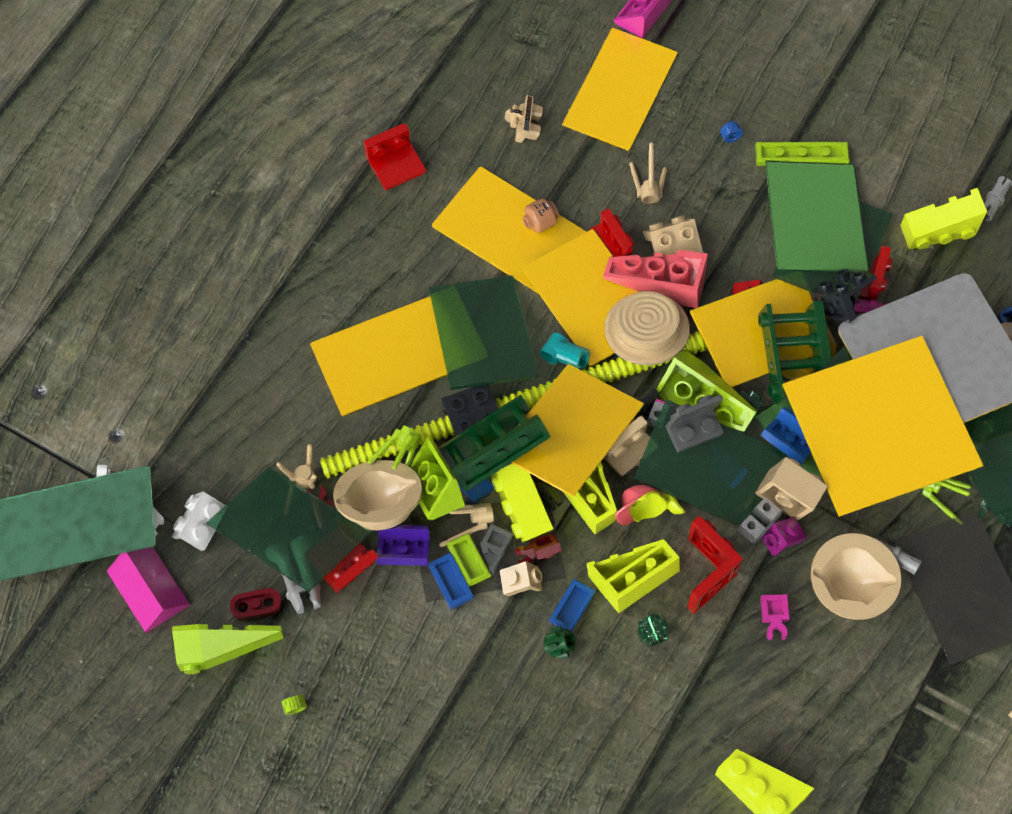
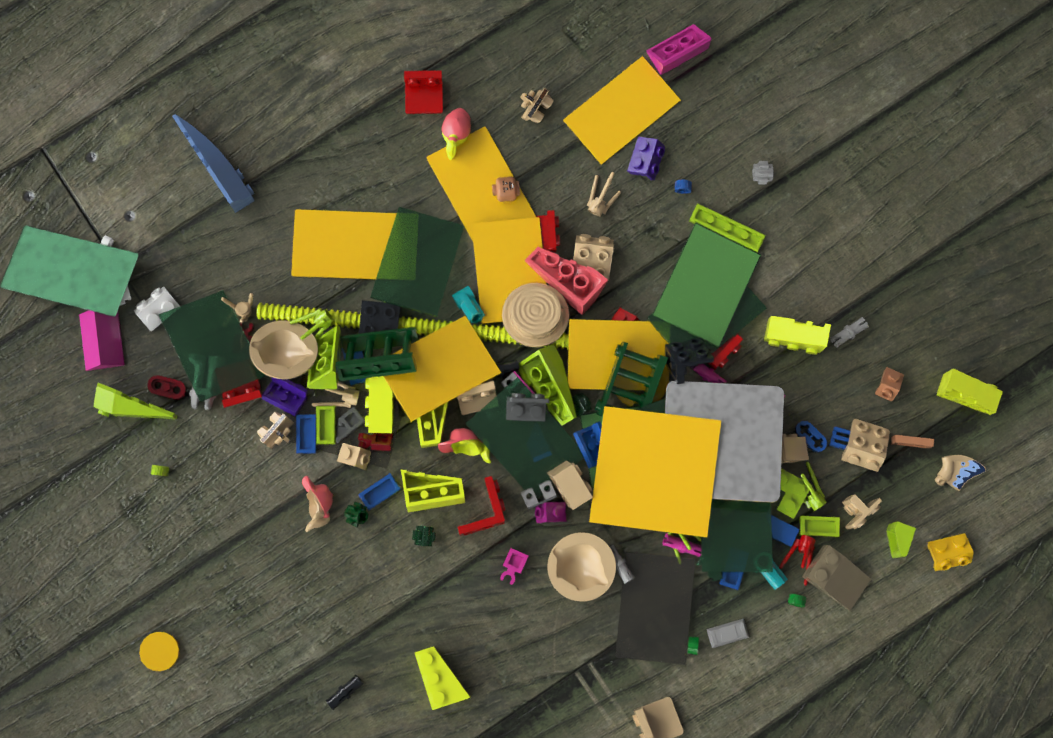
camera: 20 degrees right, 15 degrees up
none -> medium blue wedge [172,114,254,213]
none -> tan hips [257,412,294,449]
none -> hair [302,476,333,532]
none -> coral hair [442,108,471,160]
none -> dark purple bracket [627,137,665,180]
none -> dark pink pin [663,534,703,557]
none -> light grey gear [752,161,773,184]

